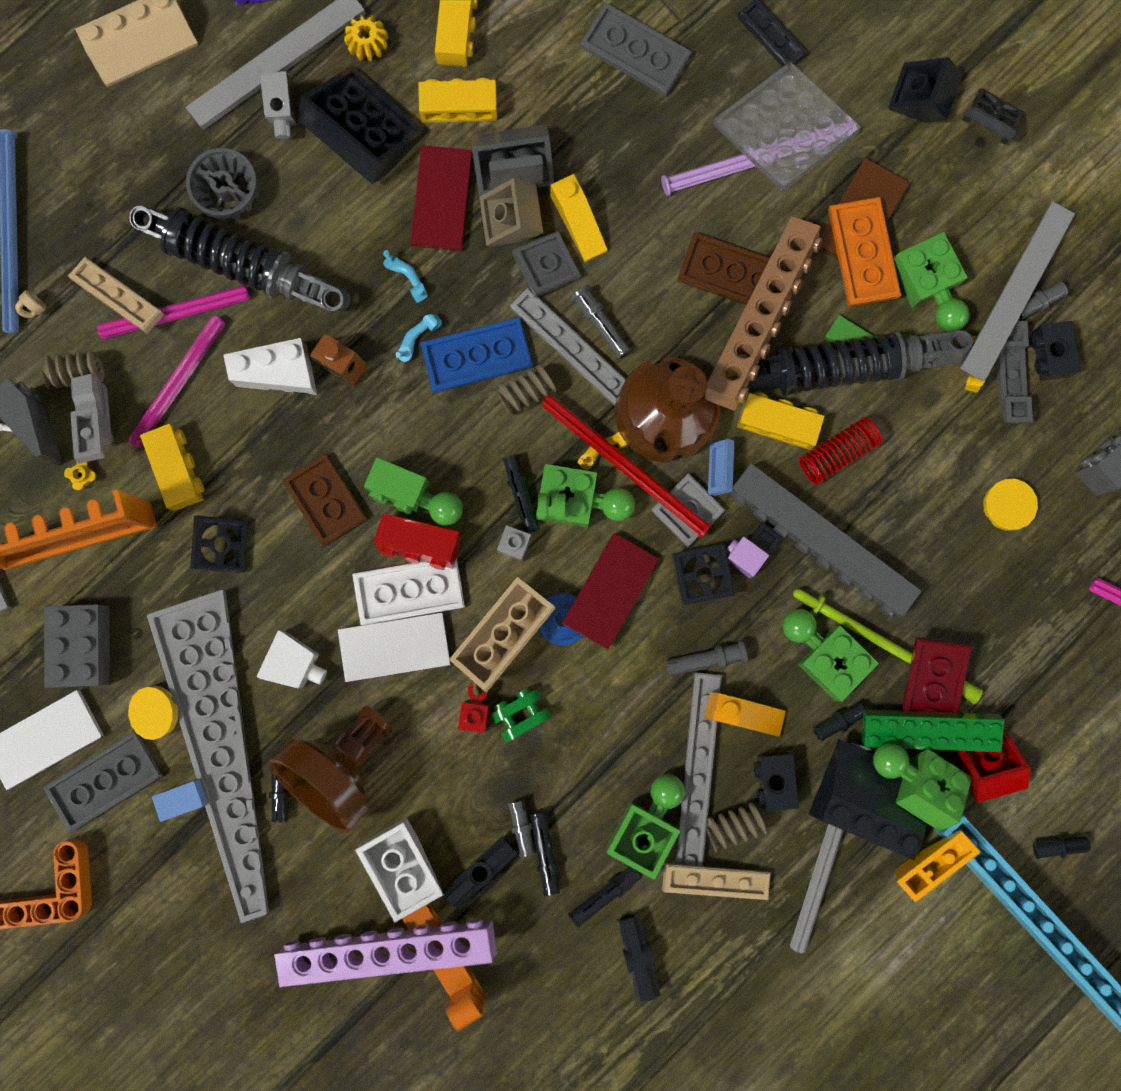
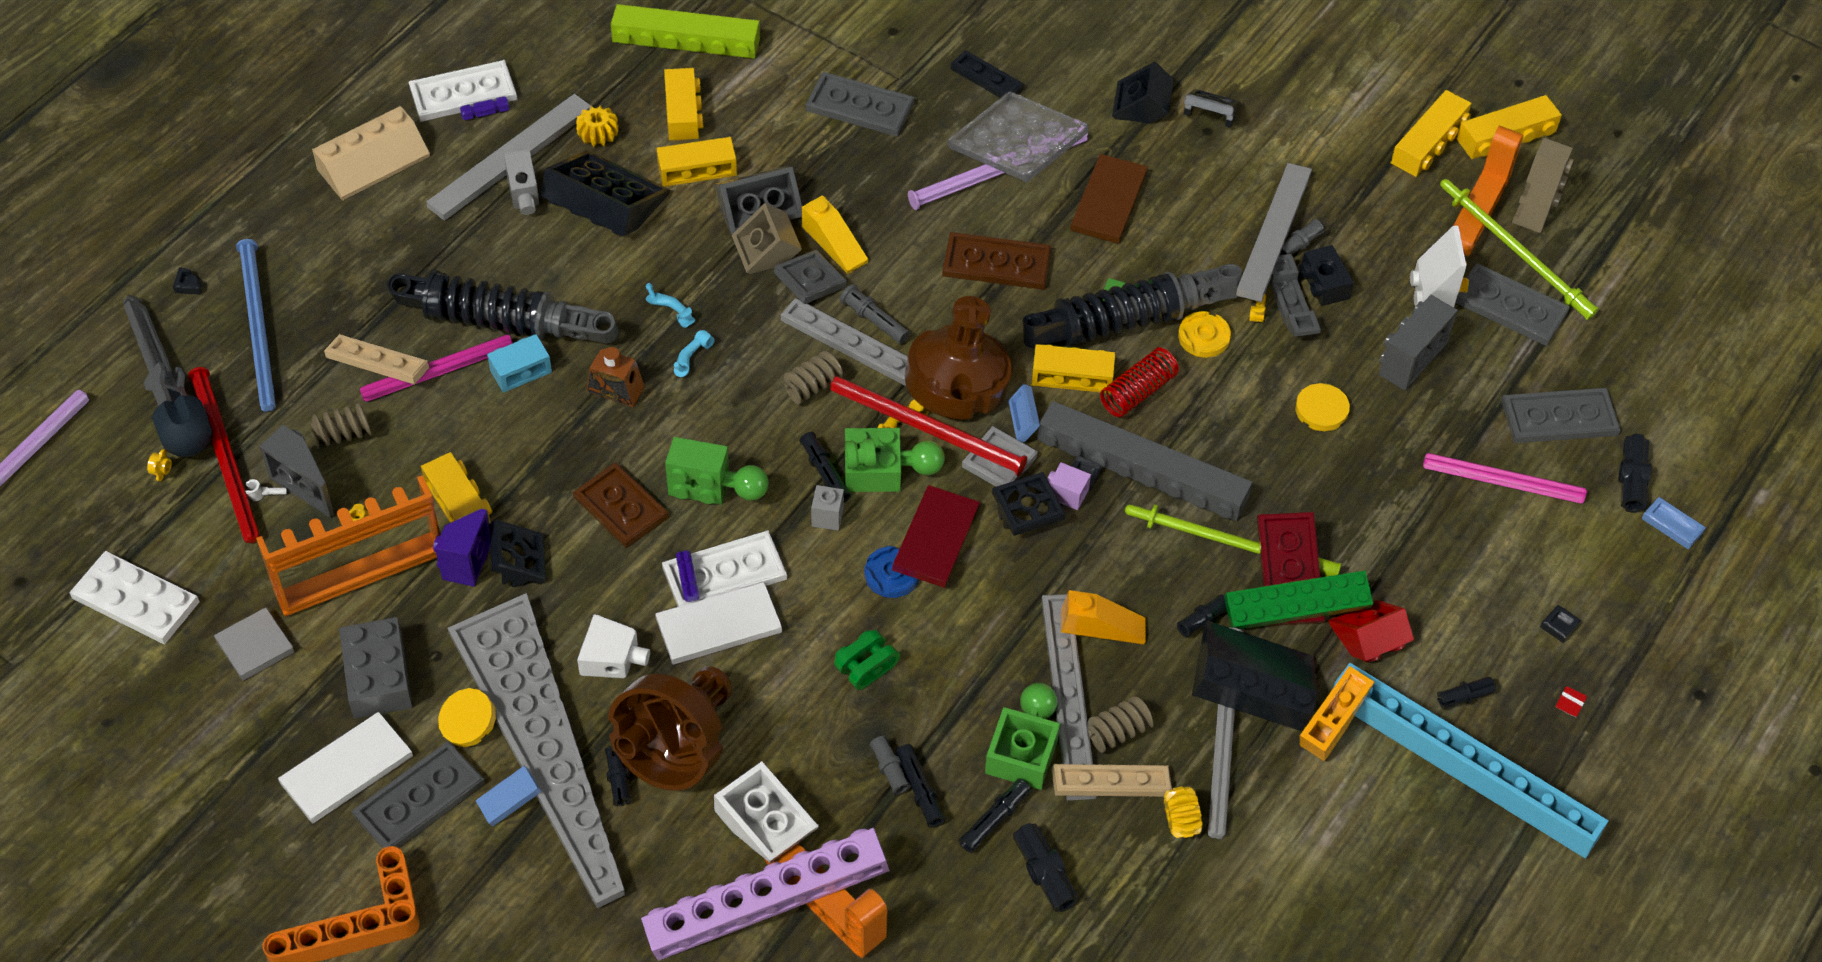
camera: 10 degrees left, 30 degrees down
tan tile [15,290,46,318] -> none
light grey plate [71,374,114,463] -> none
dark pink axle [127,315,225,449] -> none
dark grey gear [186,148,260,222] -> none
white wedge [224,338,317,395] -> none
red brick [373,513,462,570] -> none
dark red tile [410,145,472,251] -> none
blue tile [420,317,533,393] -> none
black piece [442,835,518,909] -> none
tan slope [449,577,556,692] -> none
red brick [458,684,490,733] -> none
dark grey tile [489,155,543,189] -> none
dark grey pin [666,640,748,677] -> none
medium nougat brick [705,216,823,411] -> none
black brick [753,752,799,812] -> none
bright green brick [782,609,879,702] -> none
orange tile [828,197,901,307] -> none
bright green brick [873,743,972,831] -> none
bright green brick [893,232,970,332] -> none
none -> dark purple slope [433,509,491,587]
none -> medium azure brick [487,334,552,393]
none -> dark purple axle [676,550,699,602]
none -> yellow gear [1164,787,1202,838]
none -> yellow tile [1178,311,1231,358]

